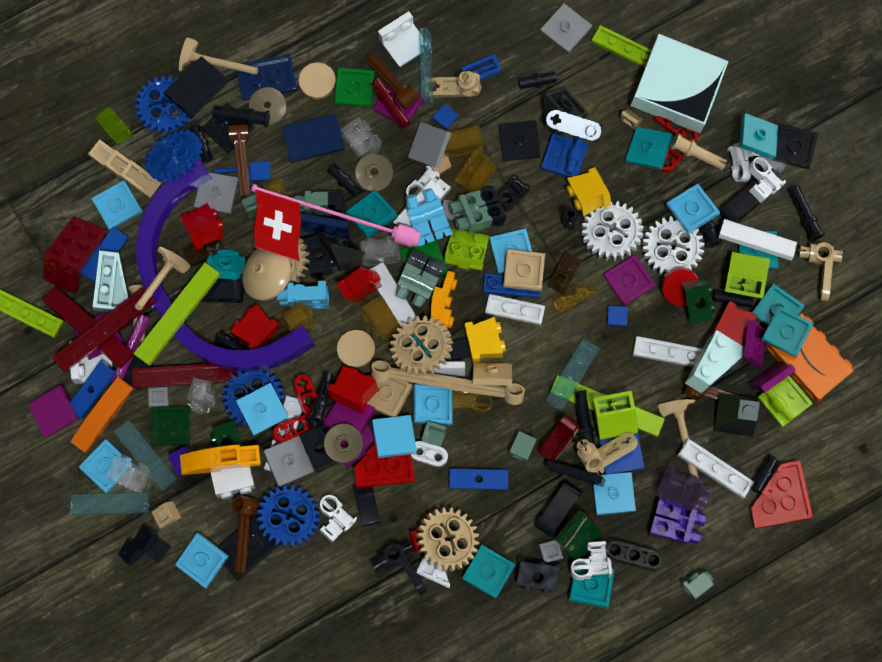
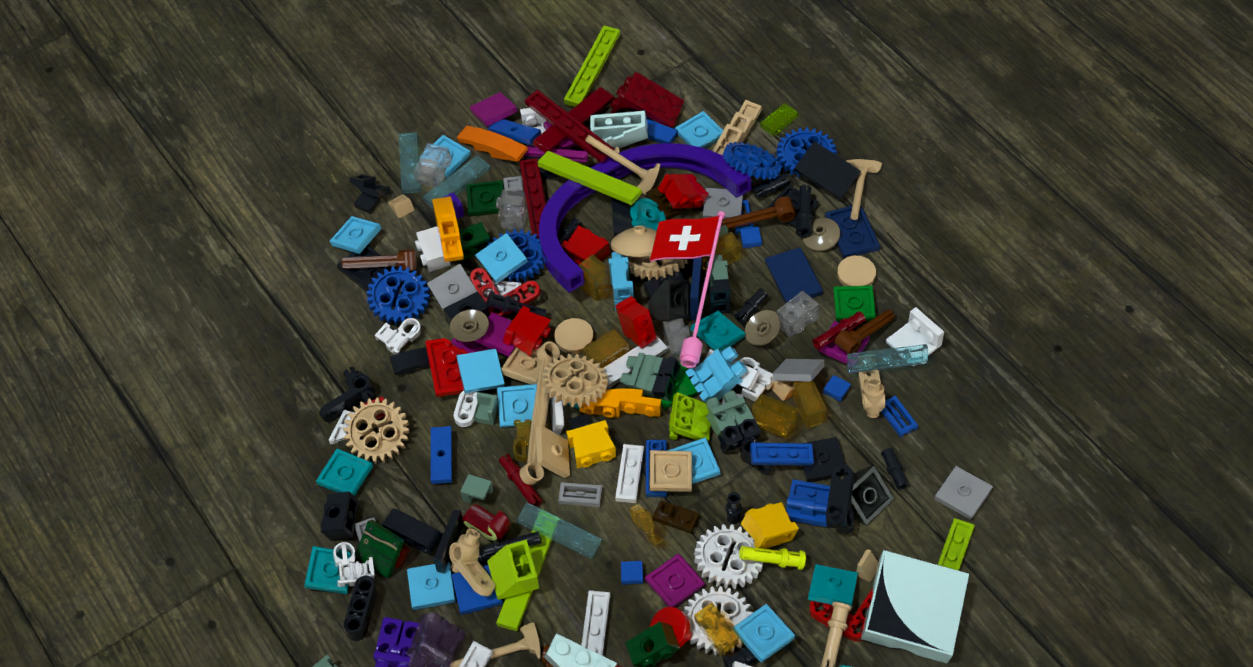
camera: 85 degrees right, 20 degrees down
none -> dark red pin [499,454,542,509]
none -> light grey tile [558,482,602,507]
none -> clear yellow brick [694,602,738,657]
none -> neon yellow pin [739,546,806,570]
none -> blue tile [750,443,814,466]

